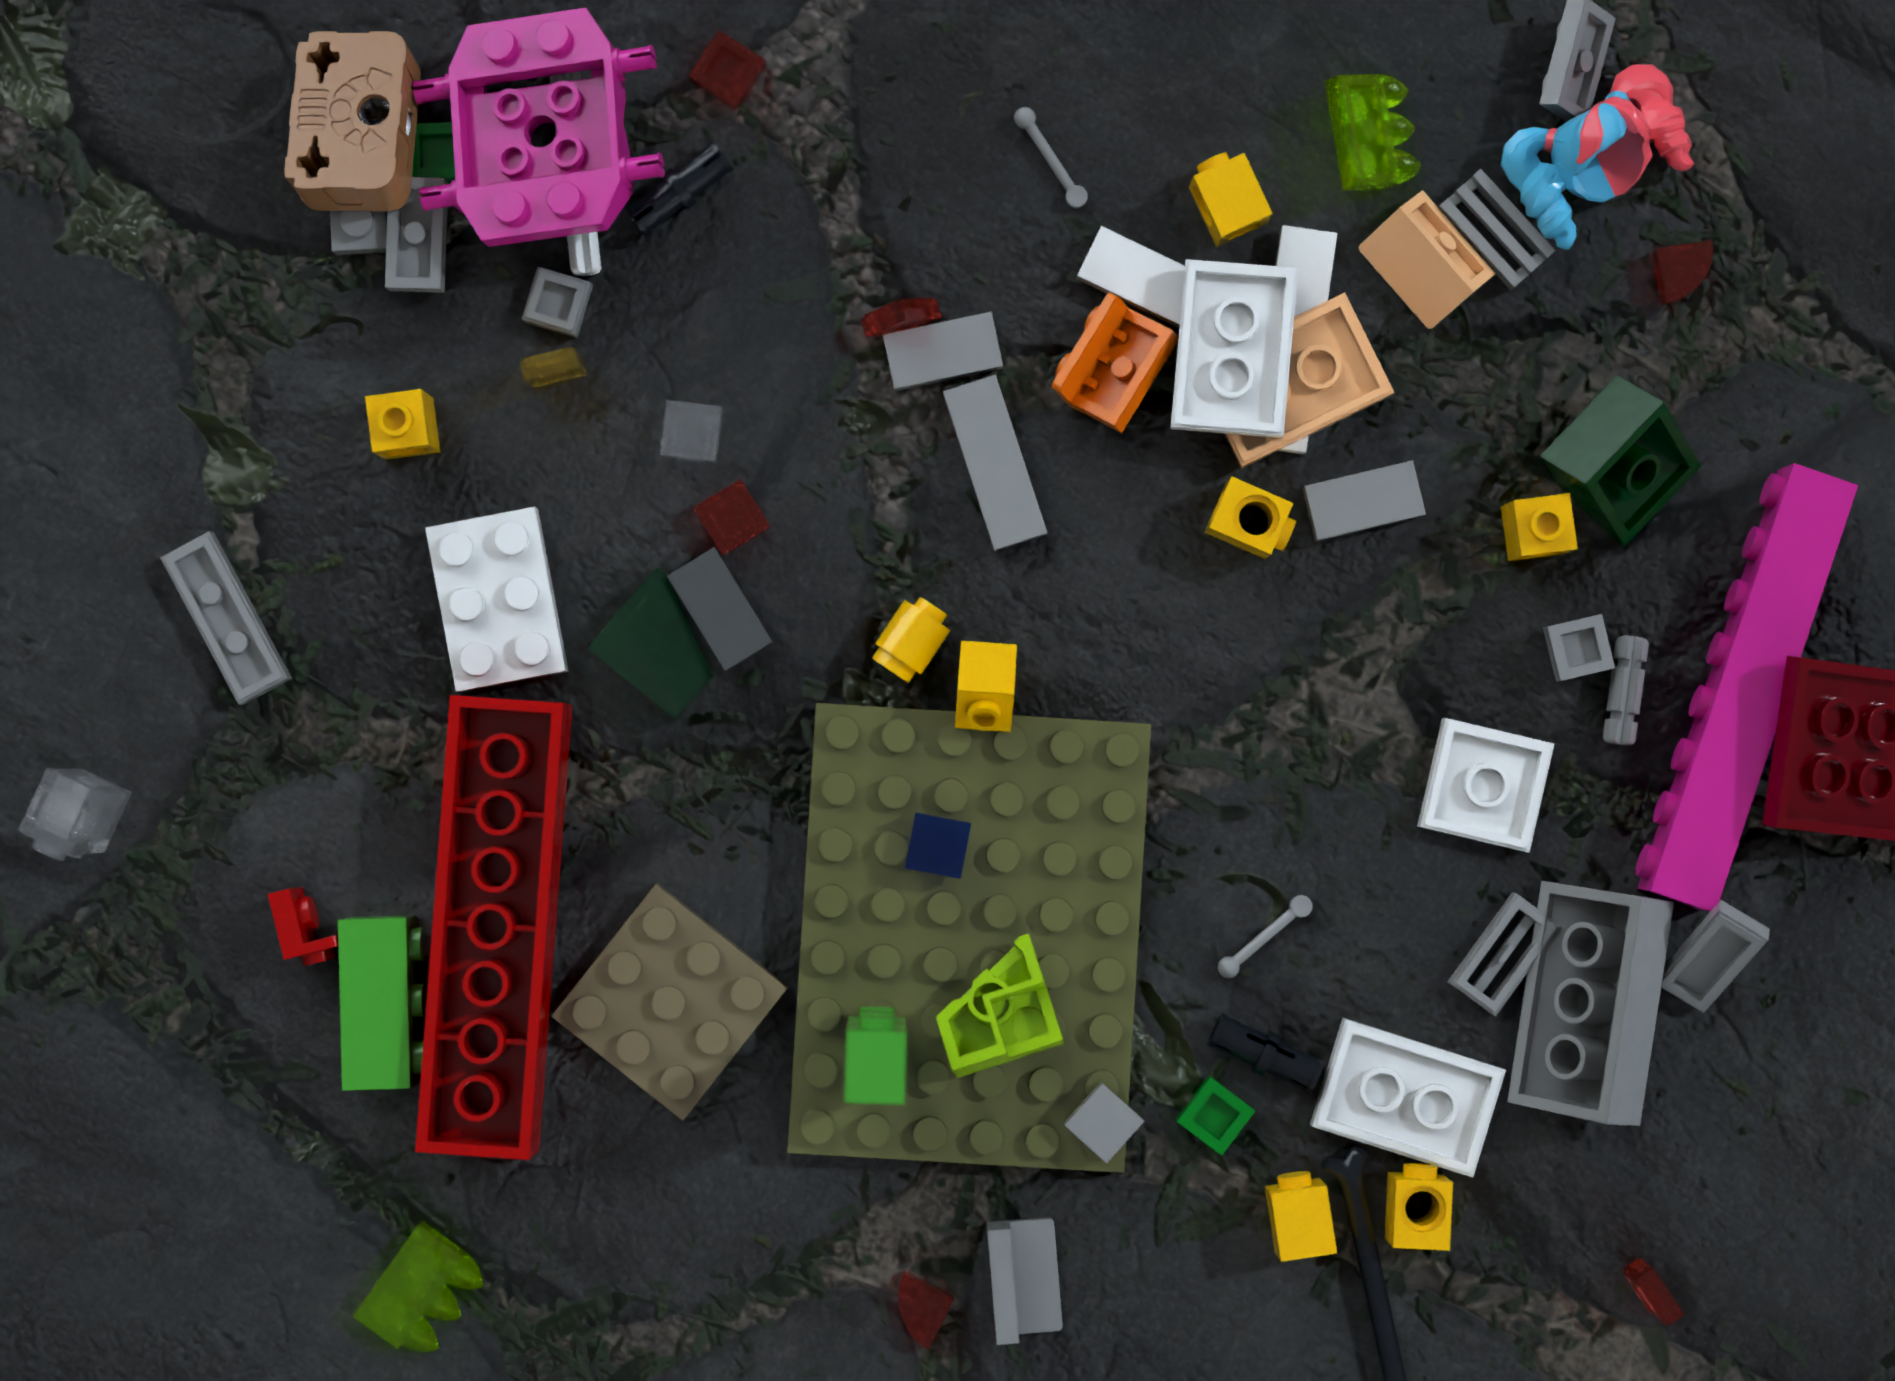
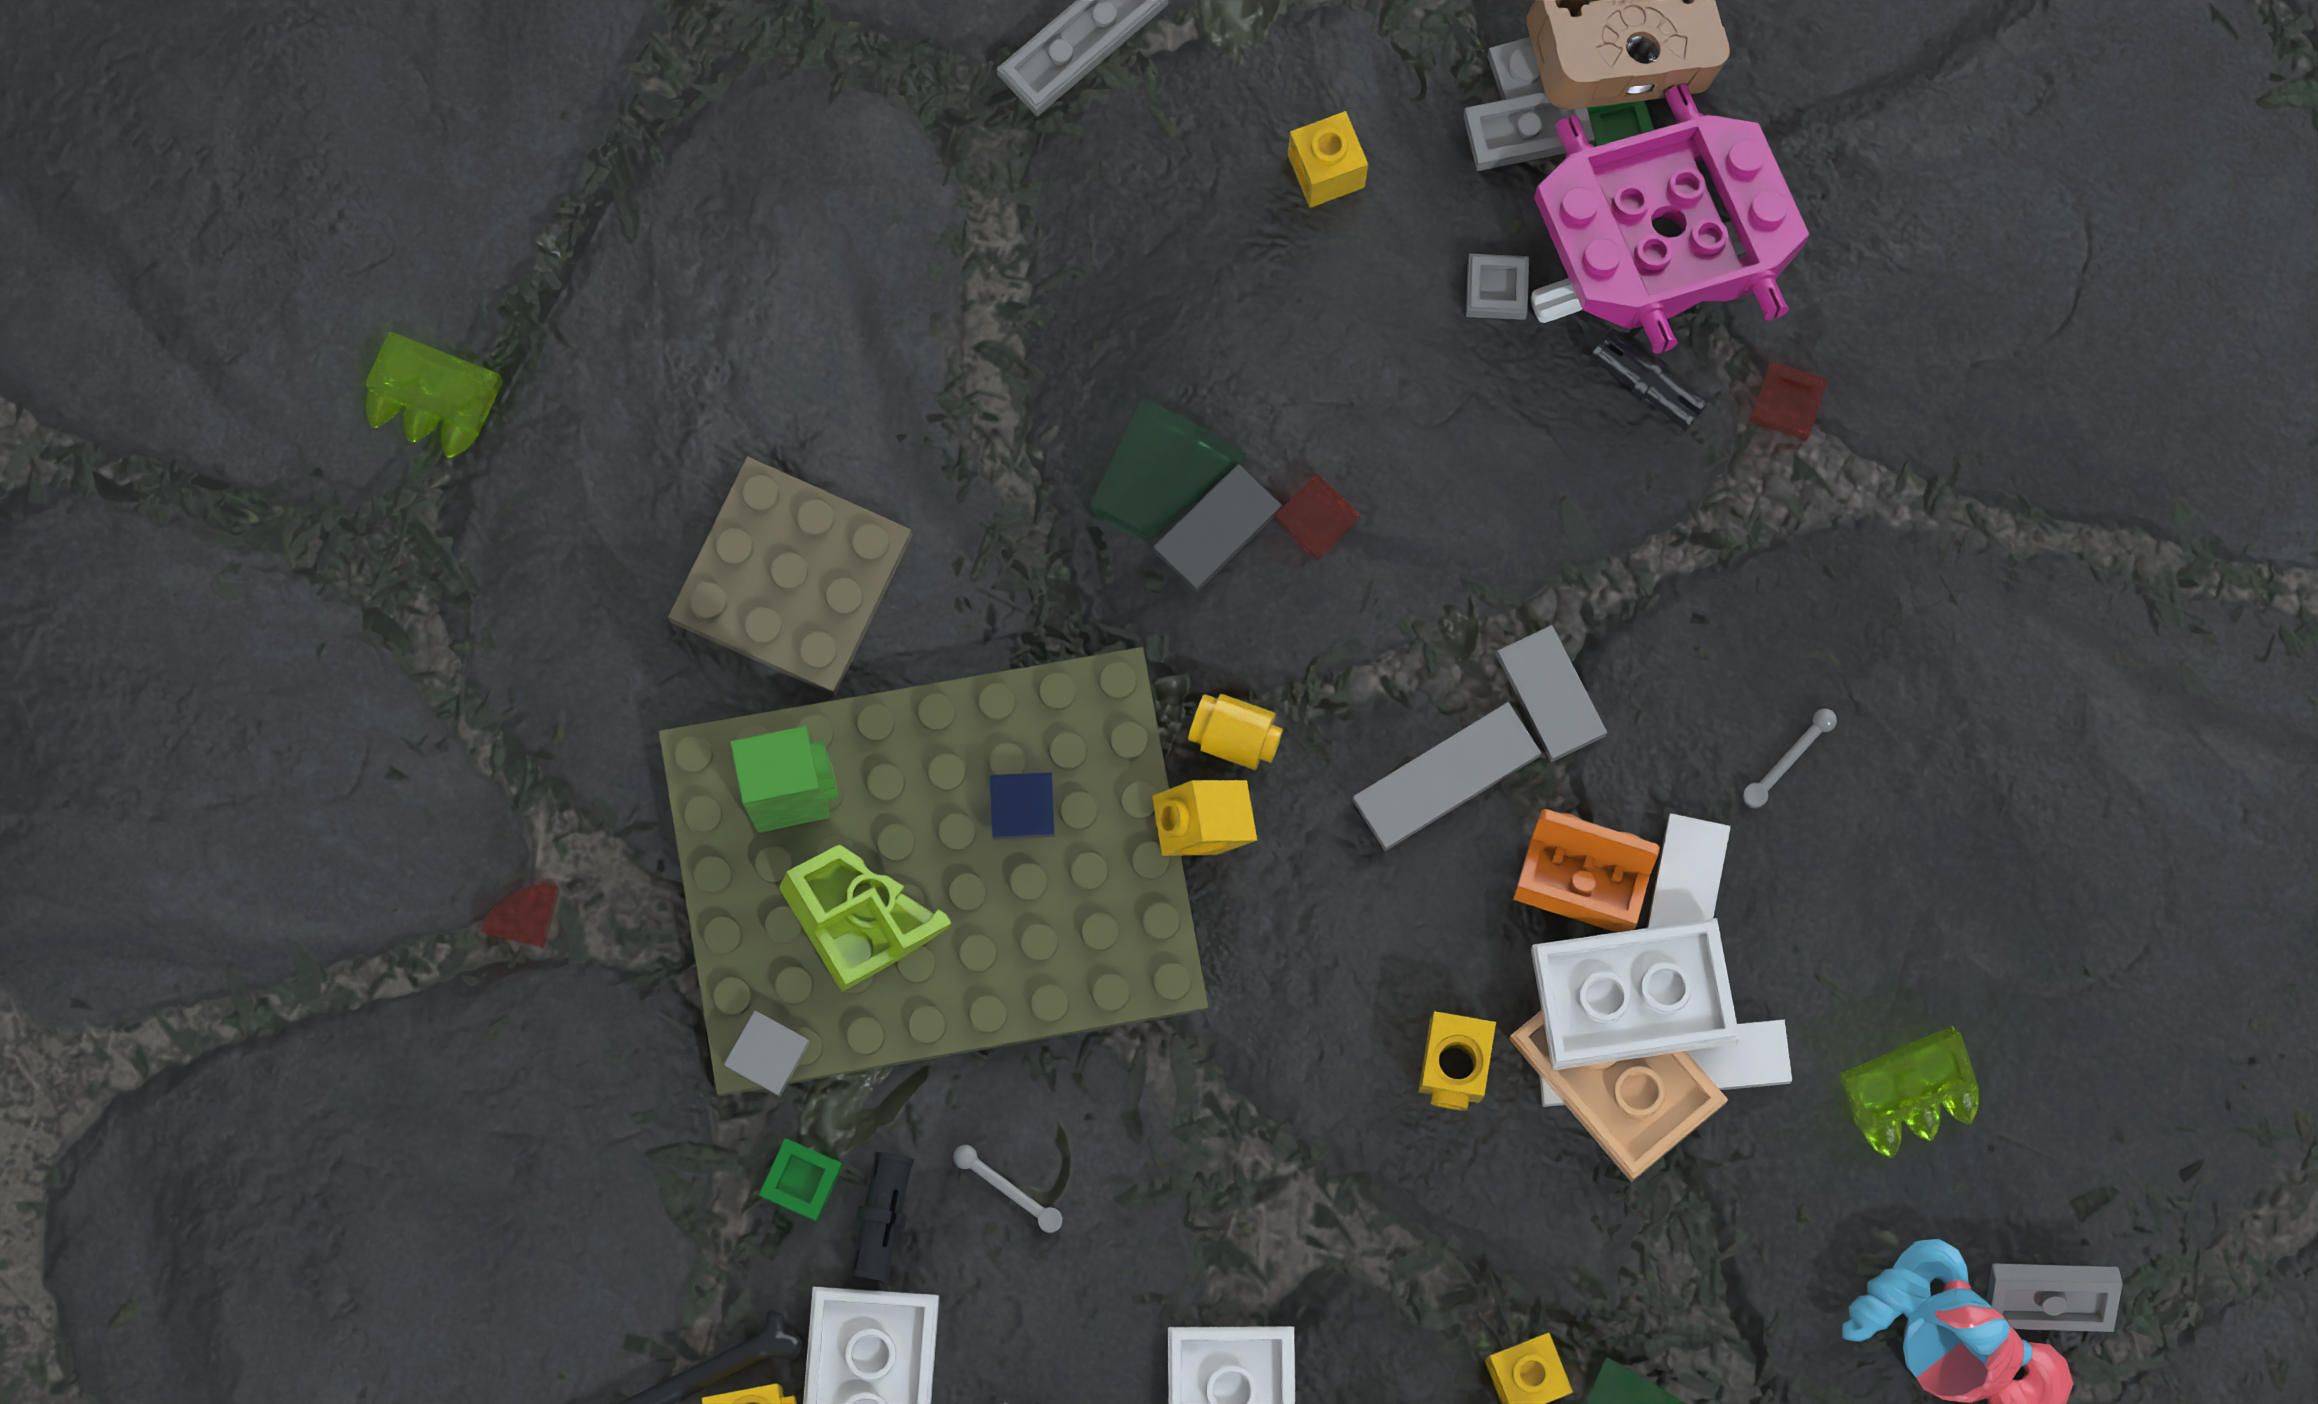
camera: 70 degrees right, 10 degrees down
red bracket [267,886,338,966] -> none
bright green brick [338,915,427,1091] -> none
red brick [415,695,573,1160] -> none
white plate [425,507,569,692] -> none
clear yellow tile [520,347,586,388] -> none
clear tile [660,400,723,464] -> none
clear red tile [861,297,942,337] -> none
light grey panel [987,1217,1063,1345] -> none
yellow brick [1189,152,1273,247] -> none
yellow brick [1264,1171,1337,1262] -> none
light grey tile [1302,460,1426,542] -> none
light nougat panel [1359,190,1496,329] -> none
light grey tile [1438,168,1556,291] -> none

